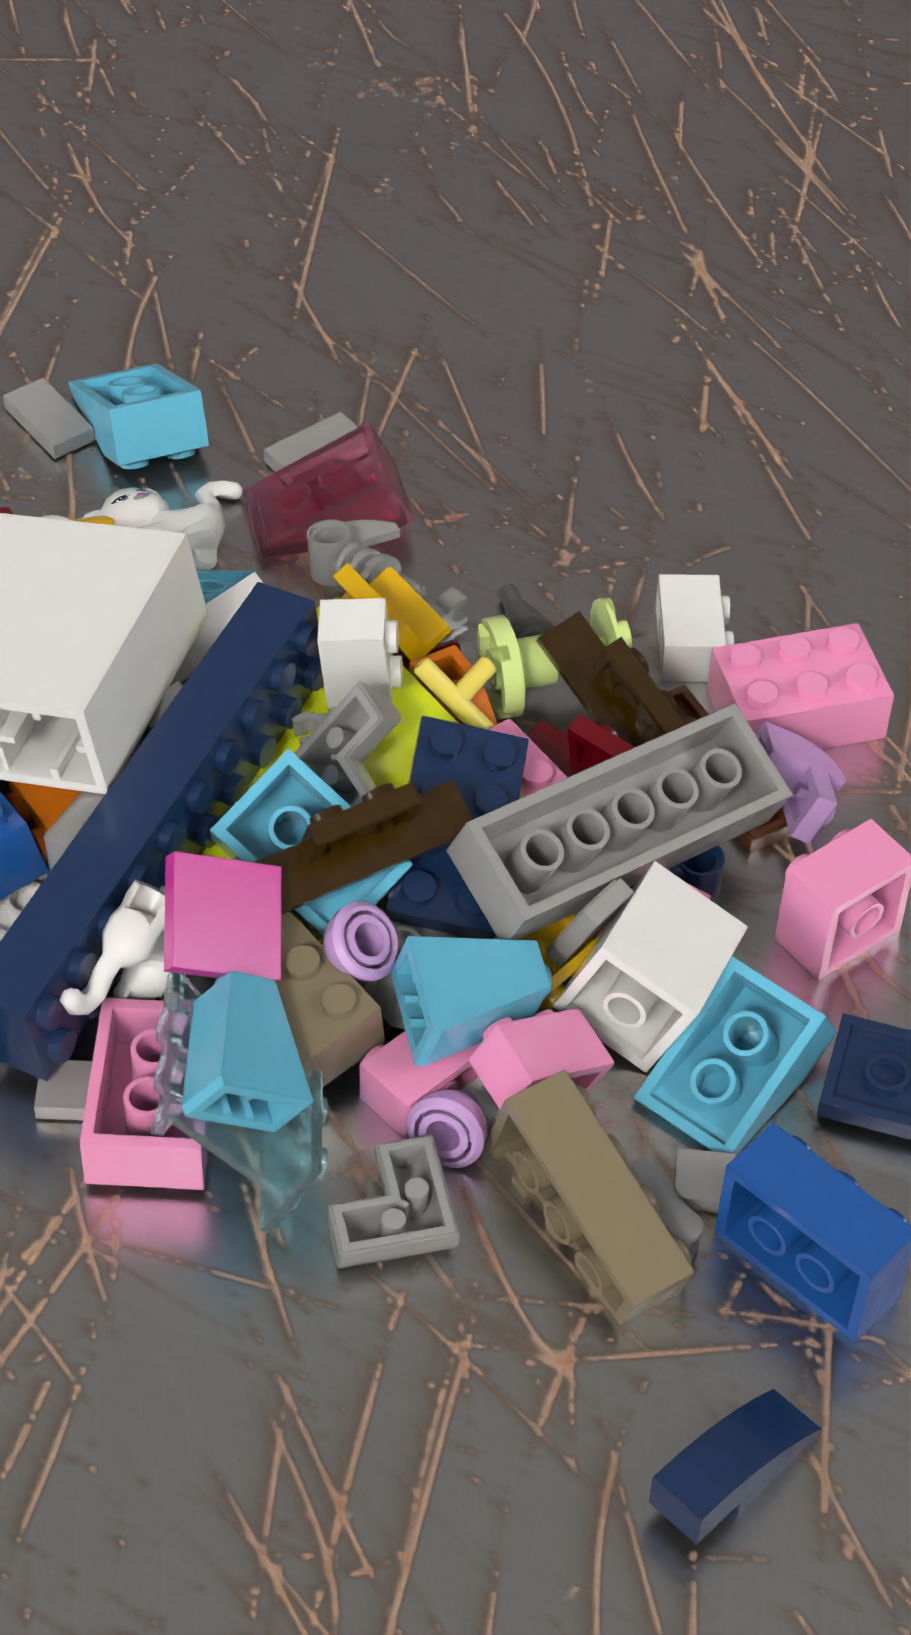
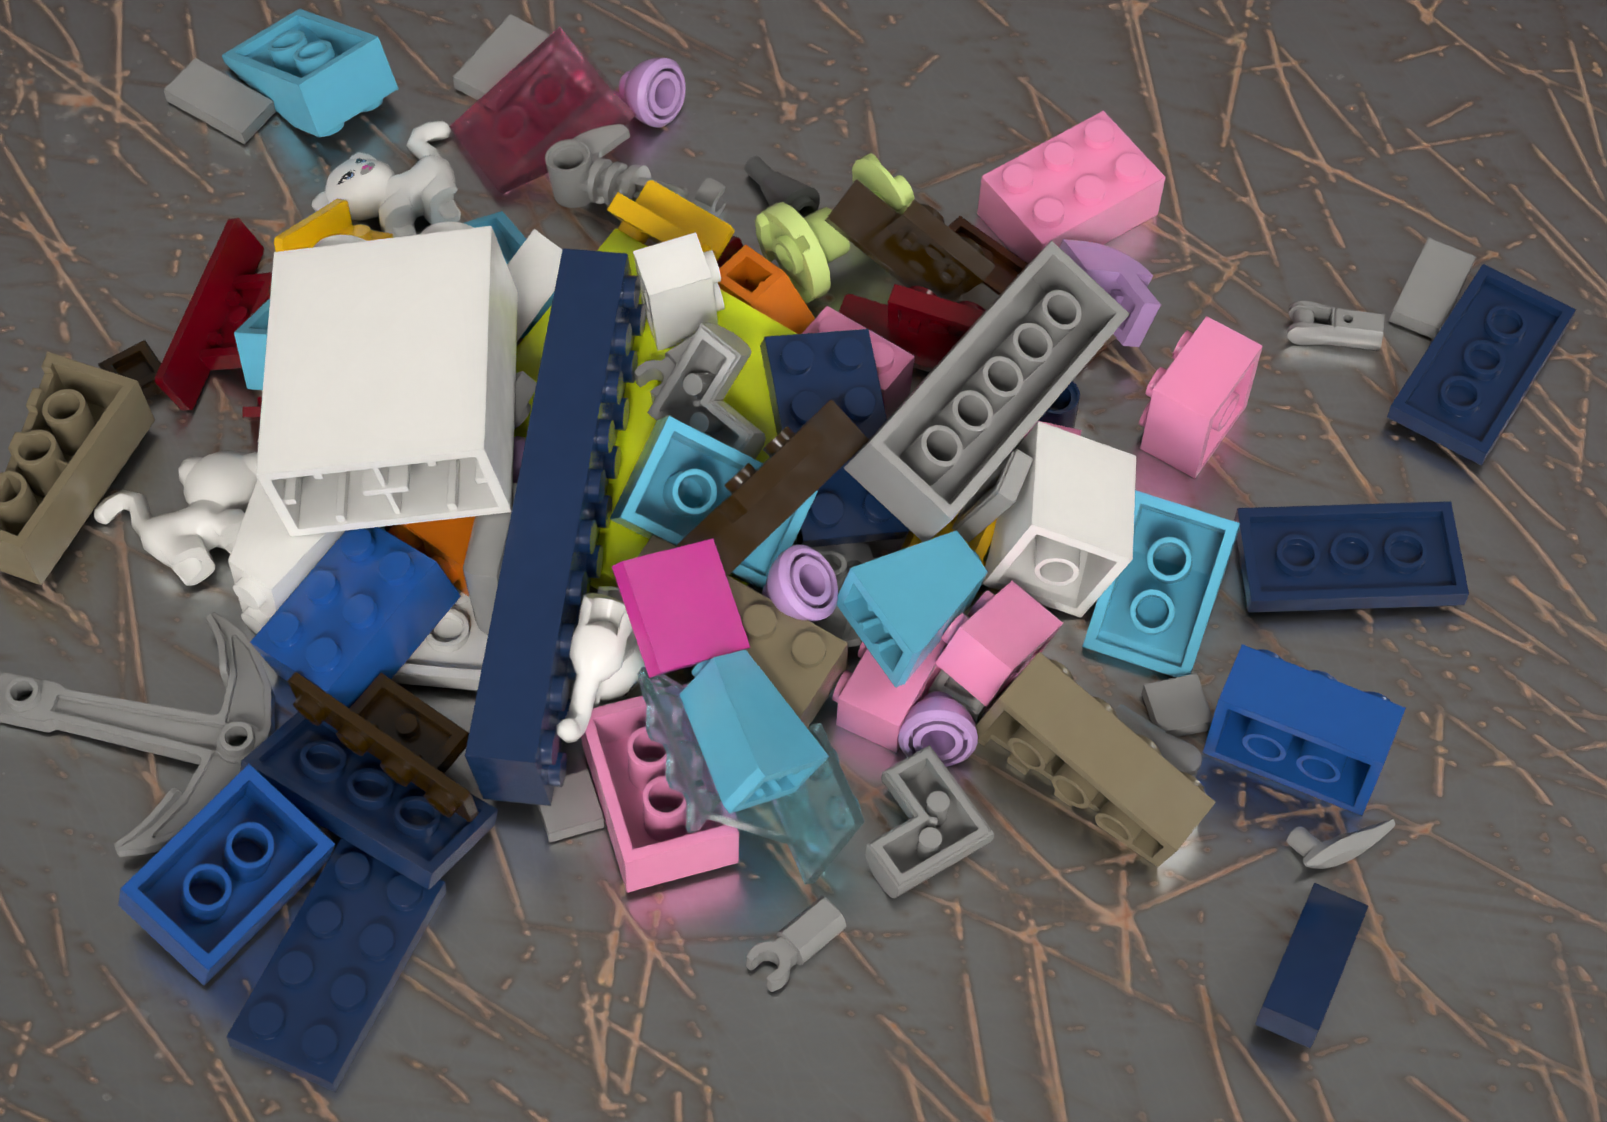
camera: 20 degrees left, 10 degrees up
light yellow piece [414,657,496,729] -> none
white brick [655,574,734,682] -> none
none -> lavender brick [619,57,686,128]
none -> light grey bar [746,896,847,992]
none -> light grey bar [1287,819,1395,869]

